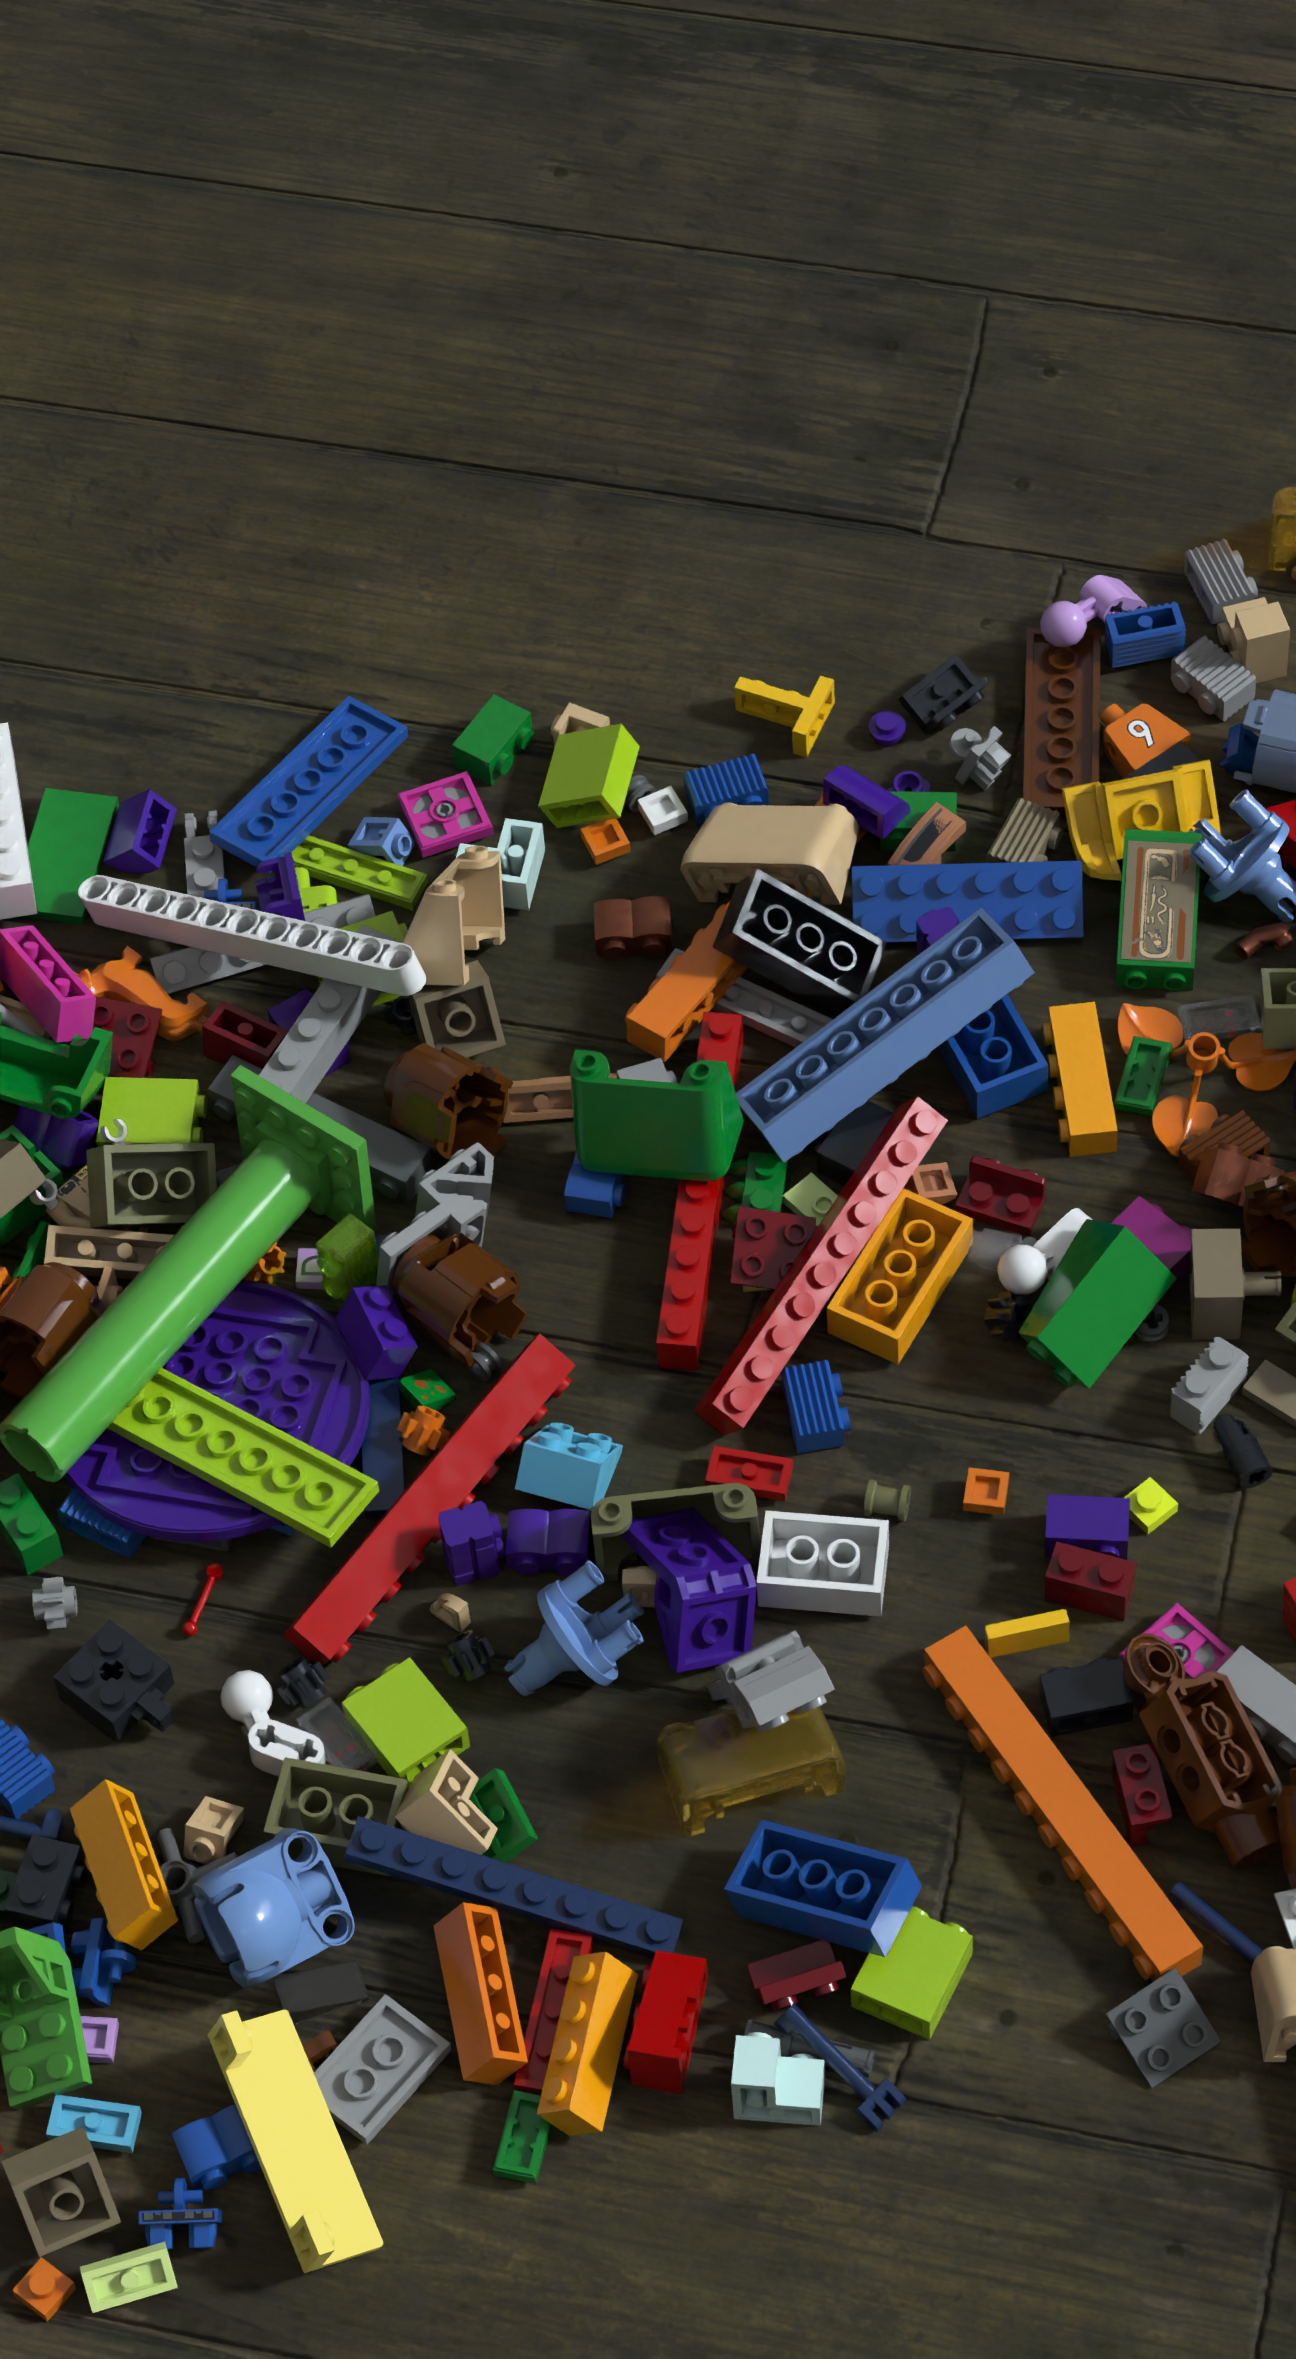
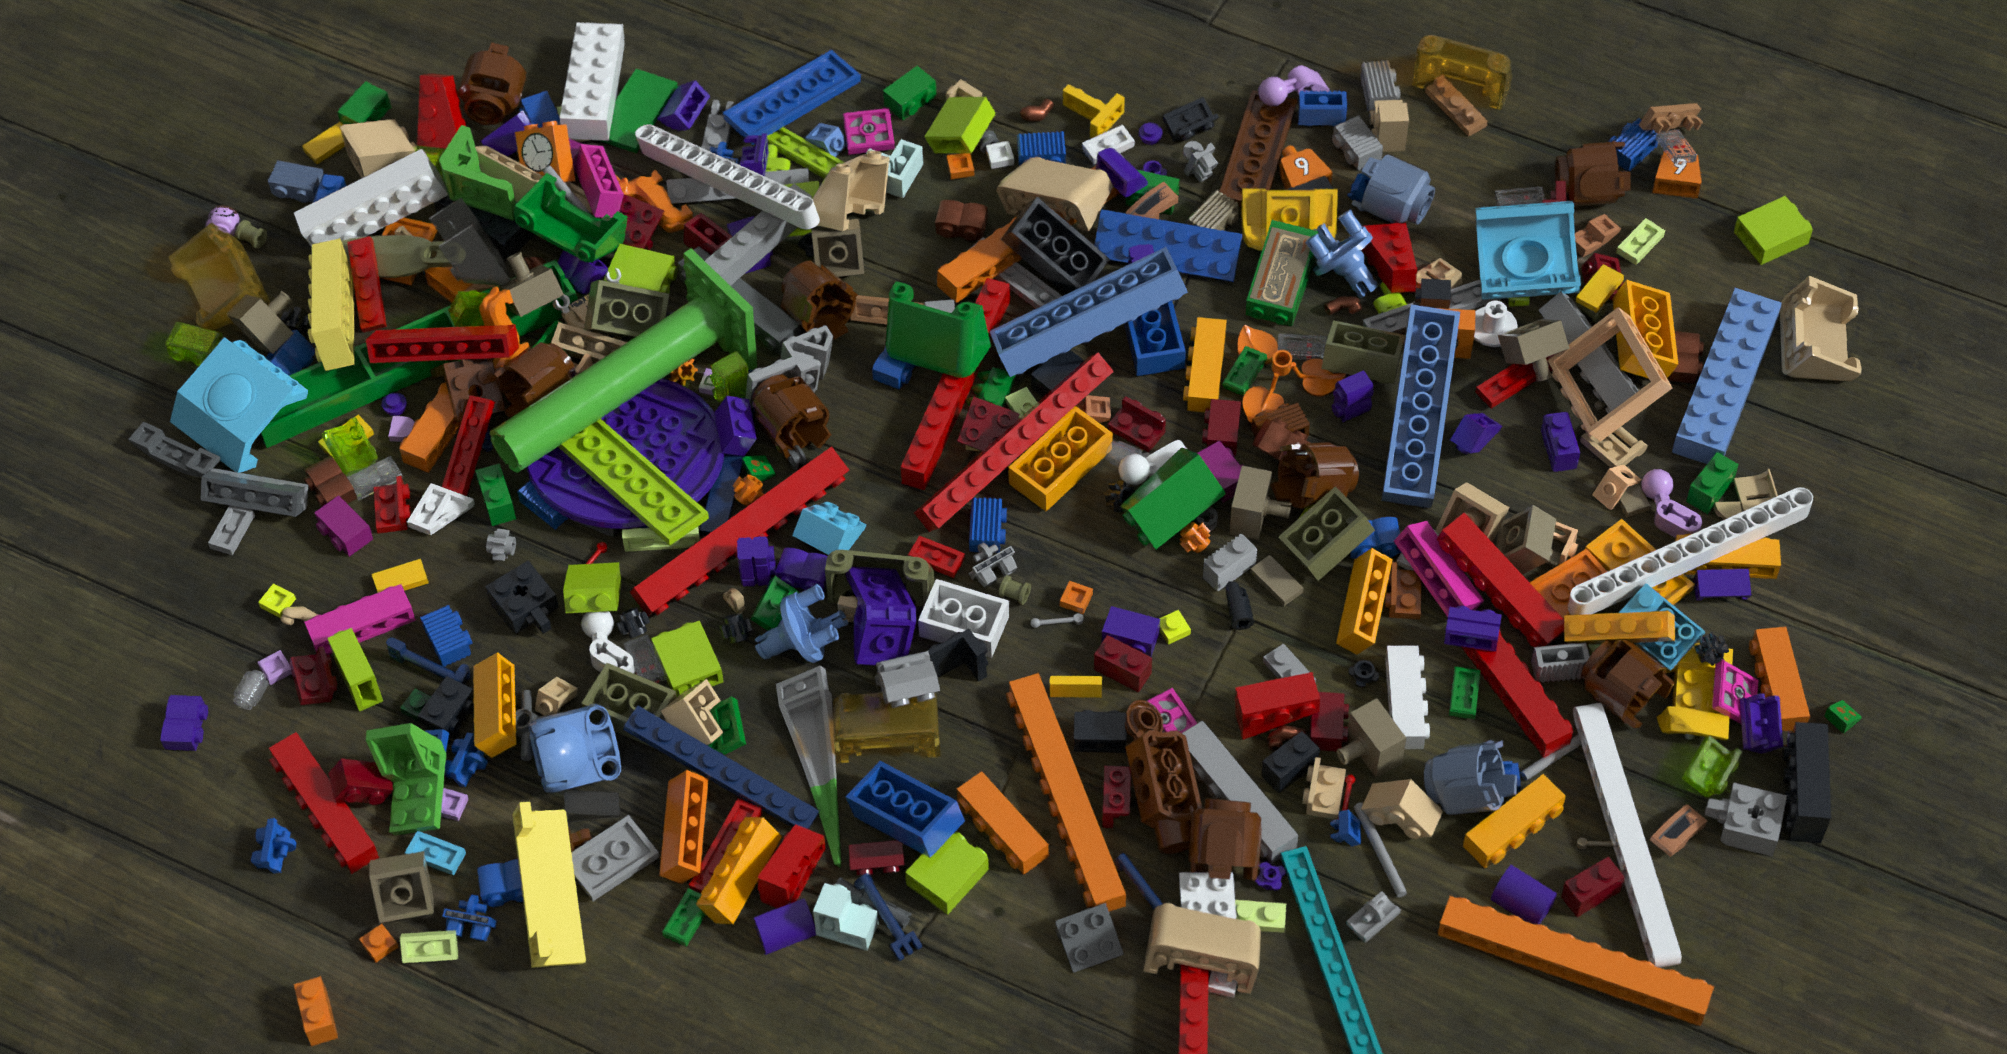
camera: 10 degrees right, 0 degrees up
none -> lime brick [563,562,621,613]
none -> yellowish green plate [622,527,700,552]
none -> green plate [750,576,799,631]
none -> dark purple brick [754,898,816,955]
none -> light grey plate [776,666,841,867]
none -> black bracket [928,629,988,682]
none -> orange brick [957,771,1049,875]
none -> light grey hips [969,543,1017,588]
none -> copper arm [1020,99,1054,121]
none -> light grey hinge [1030,613,1084,628]
none -> white plate [1082,125,1134,164]
none -> orange gear [1180,522,1210,553]
none -> dark red brick [1202,399,1241,456]

